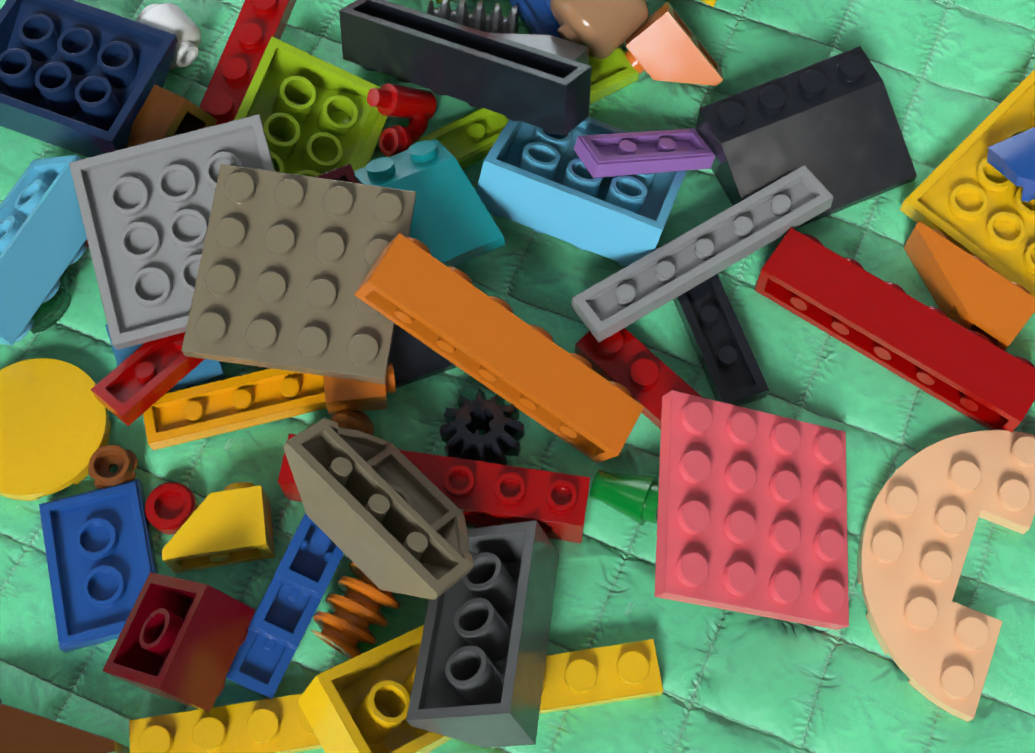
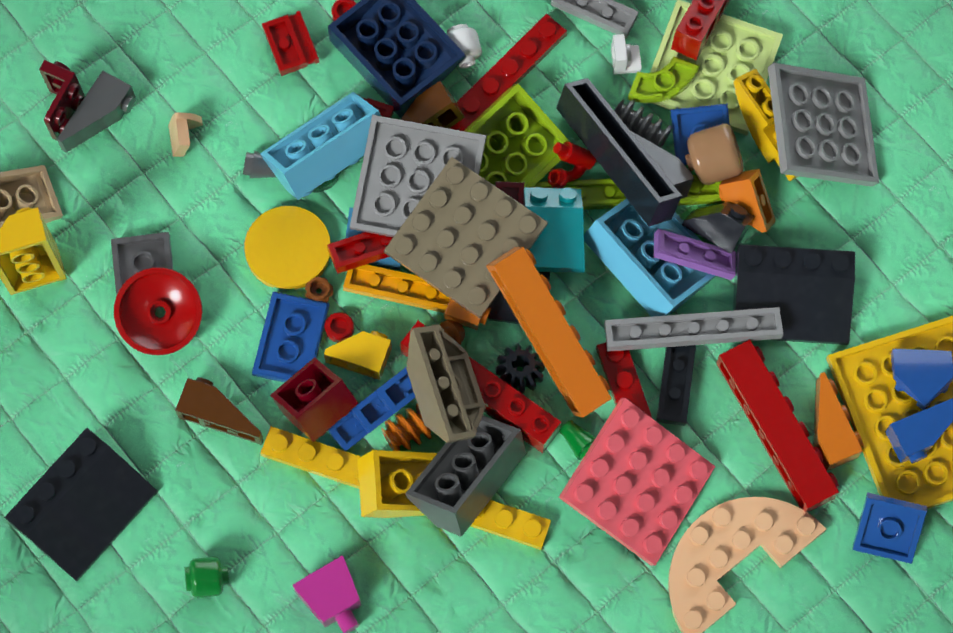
camera: 25 degrees right, 5 degrees up
none -> black slope [682,202,754,254]

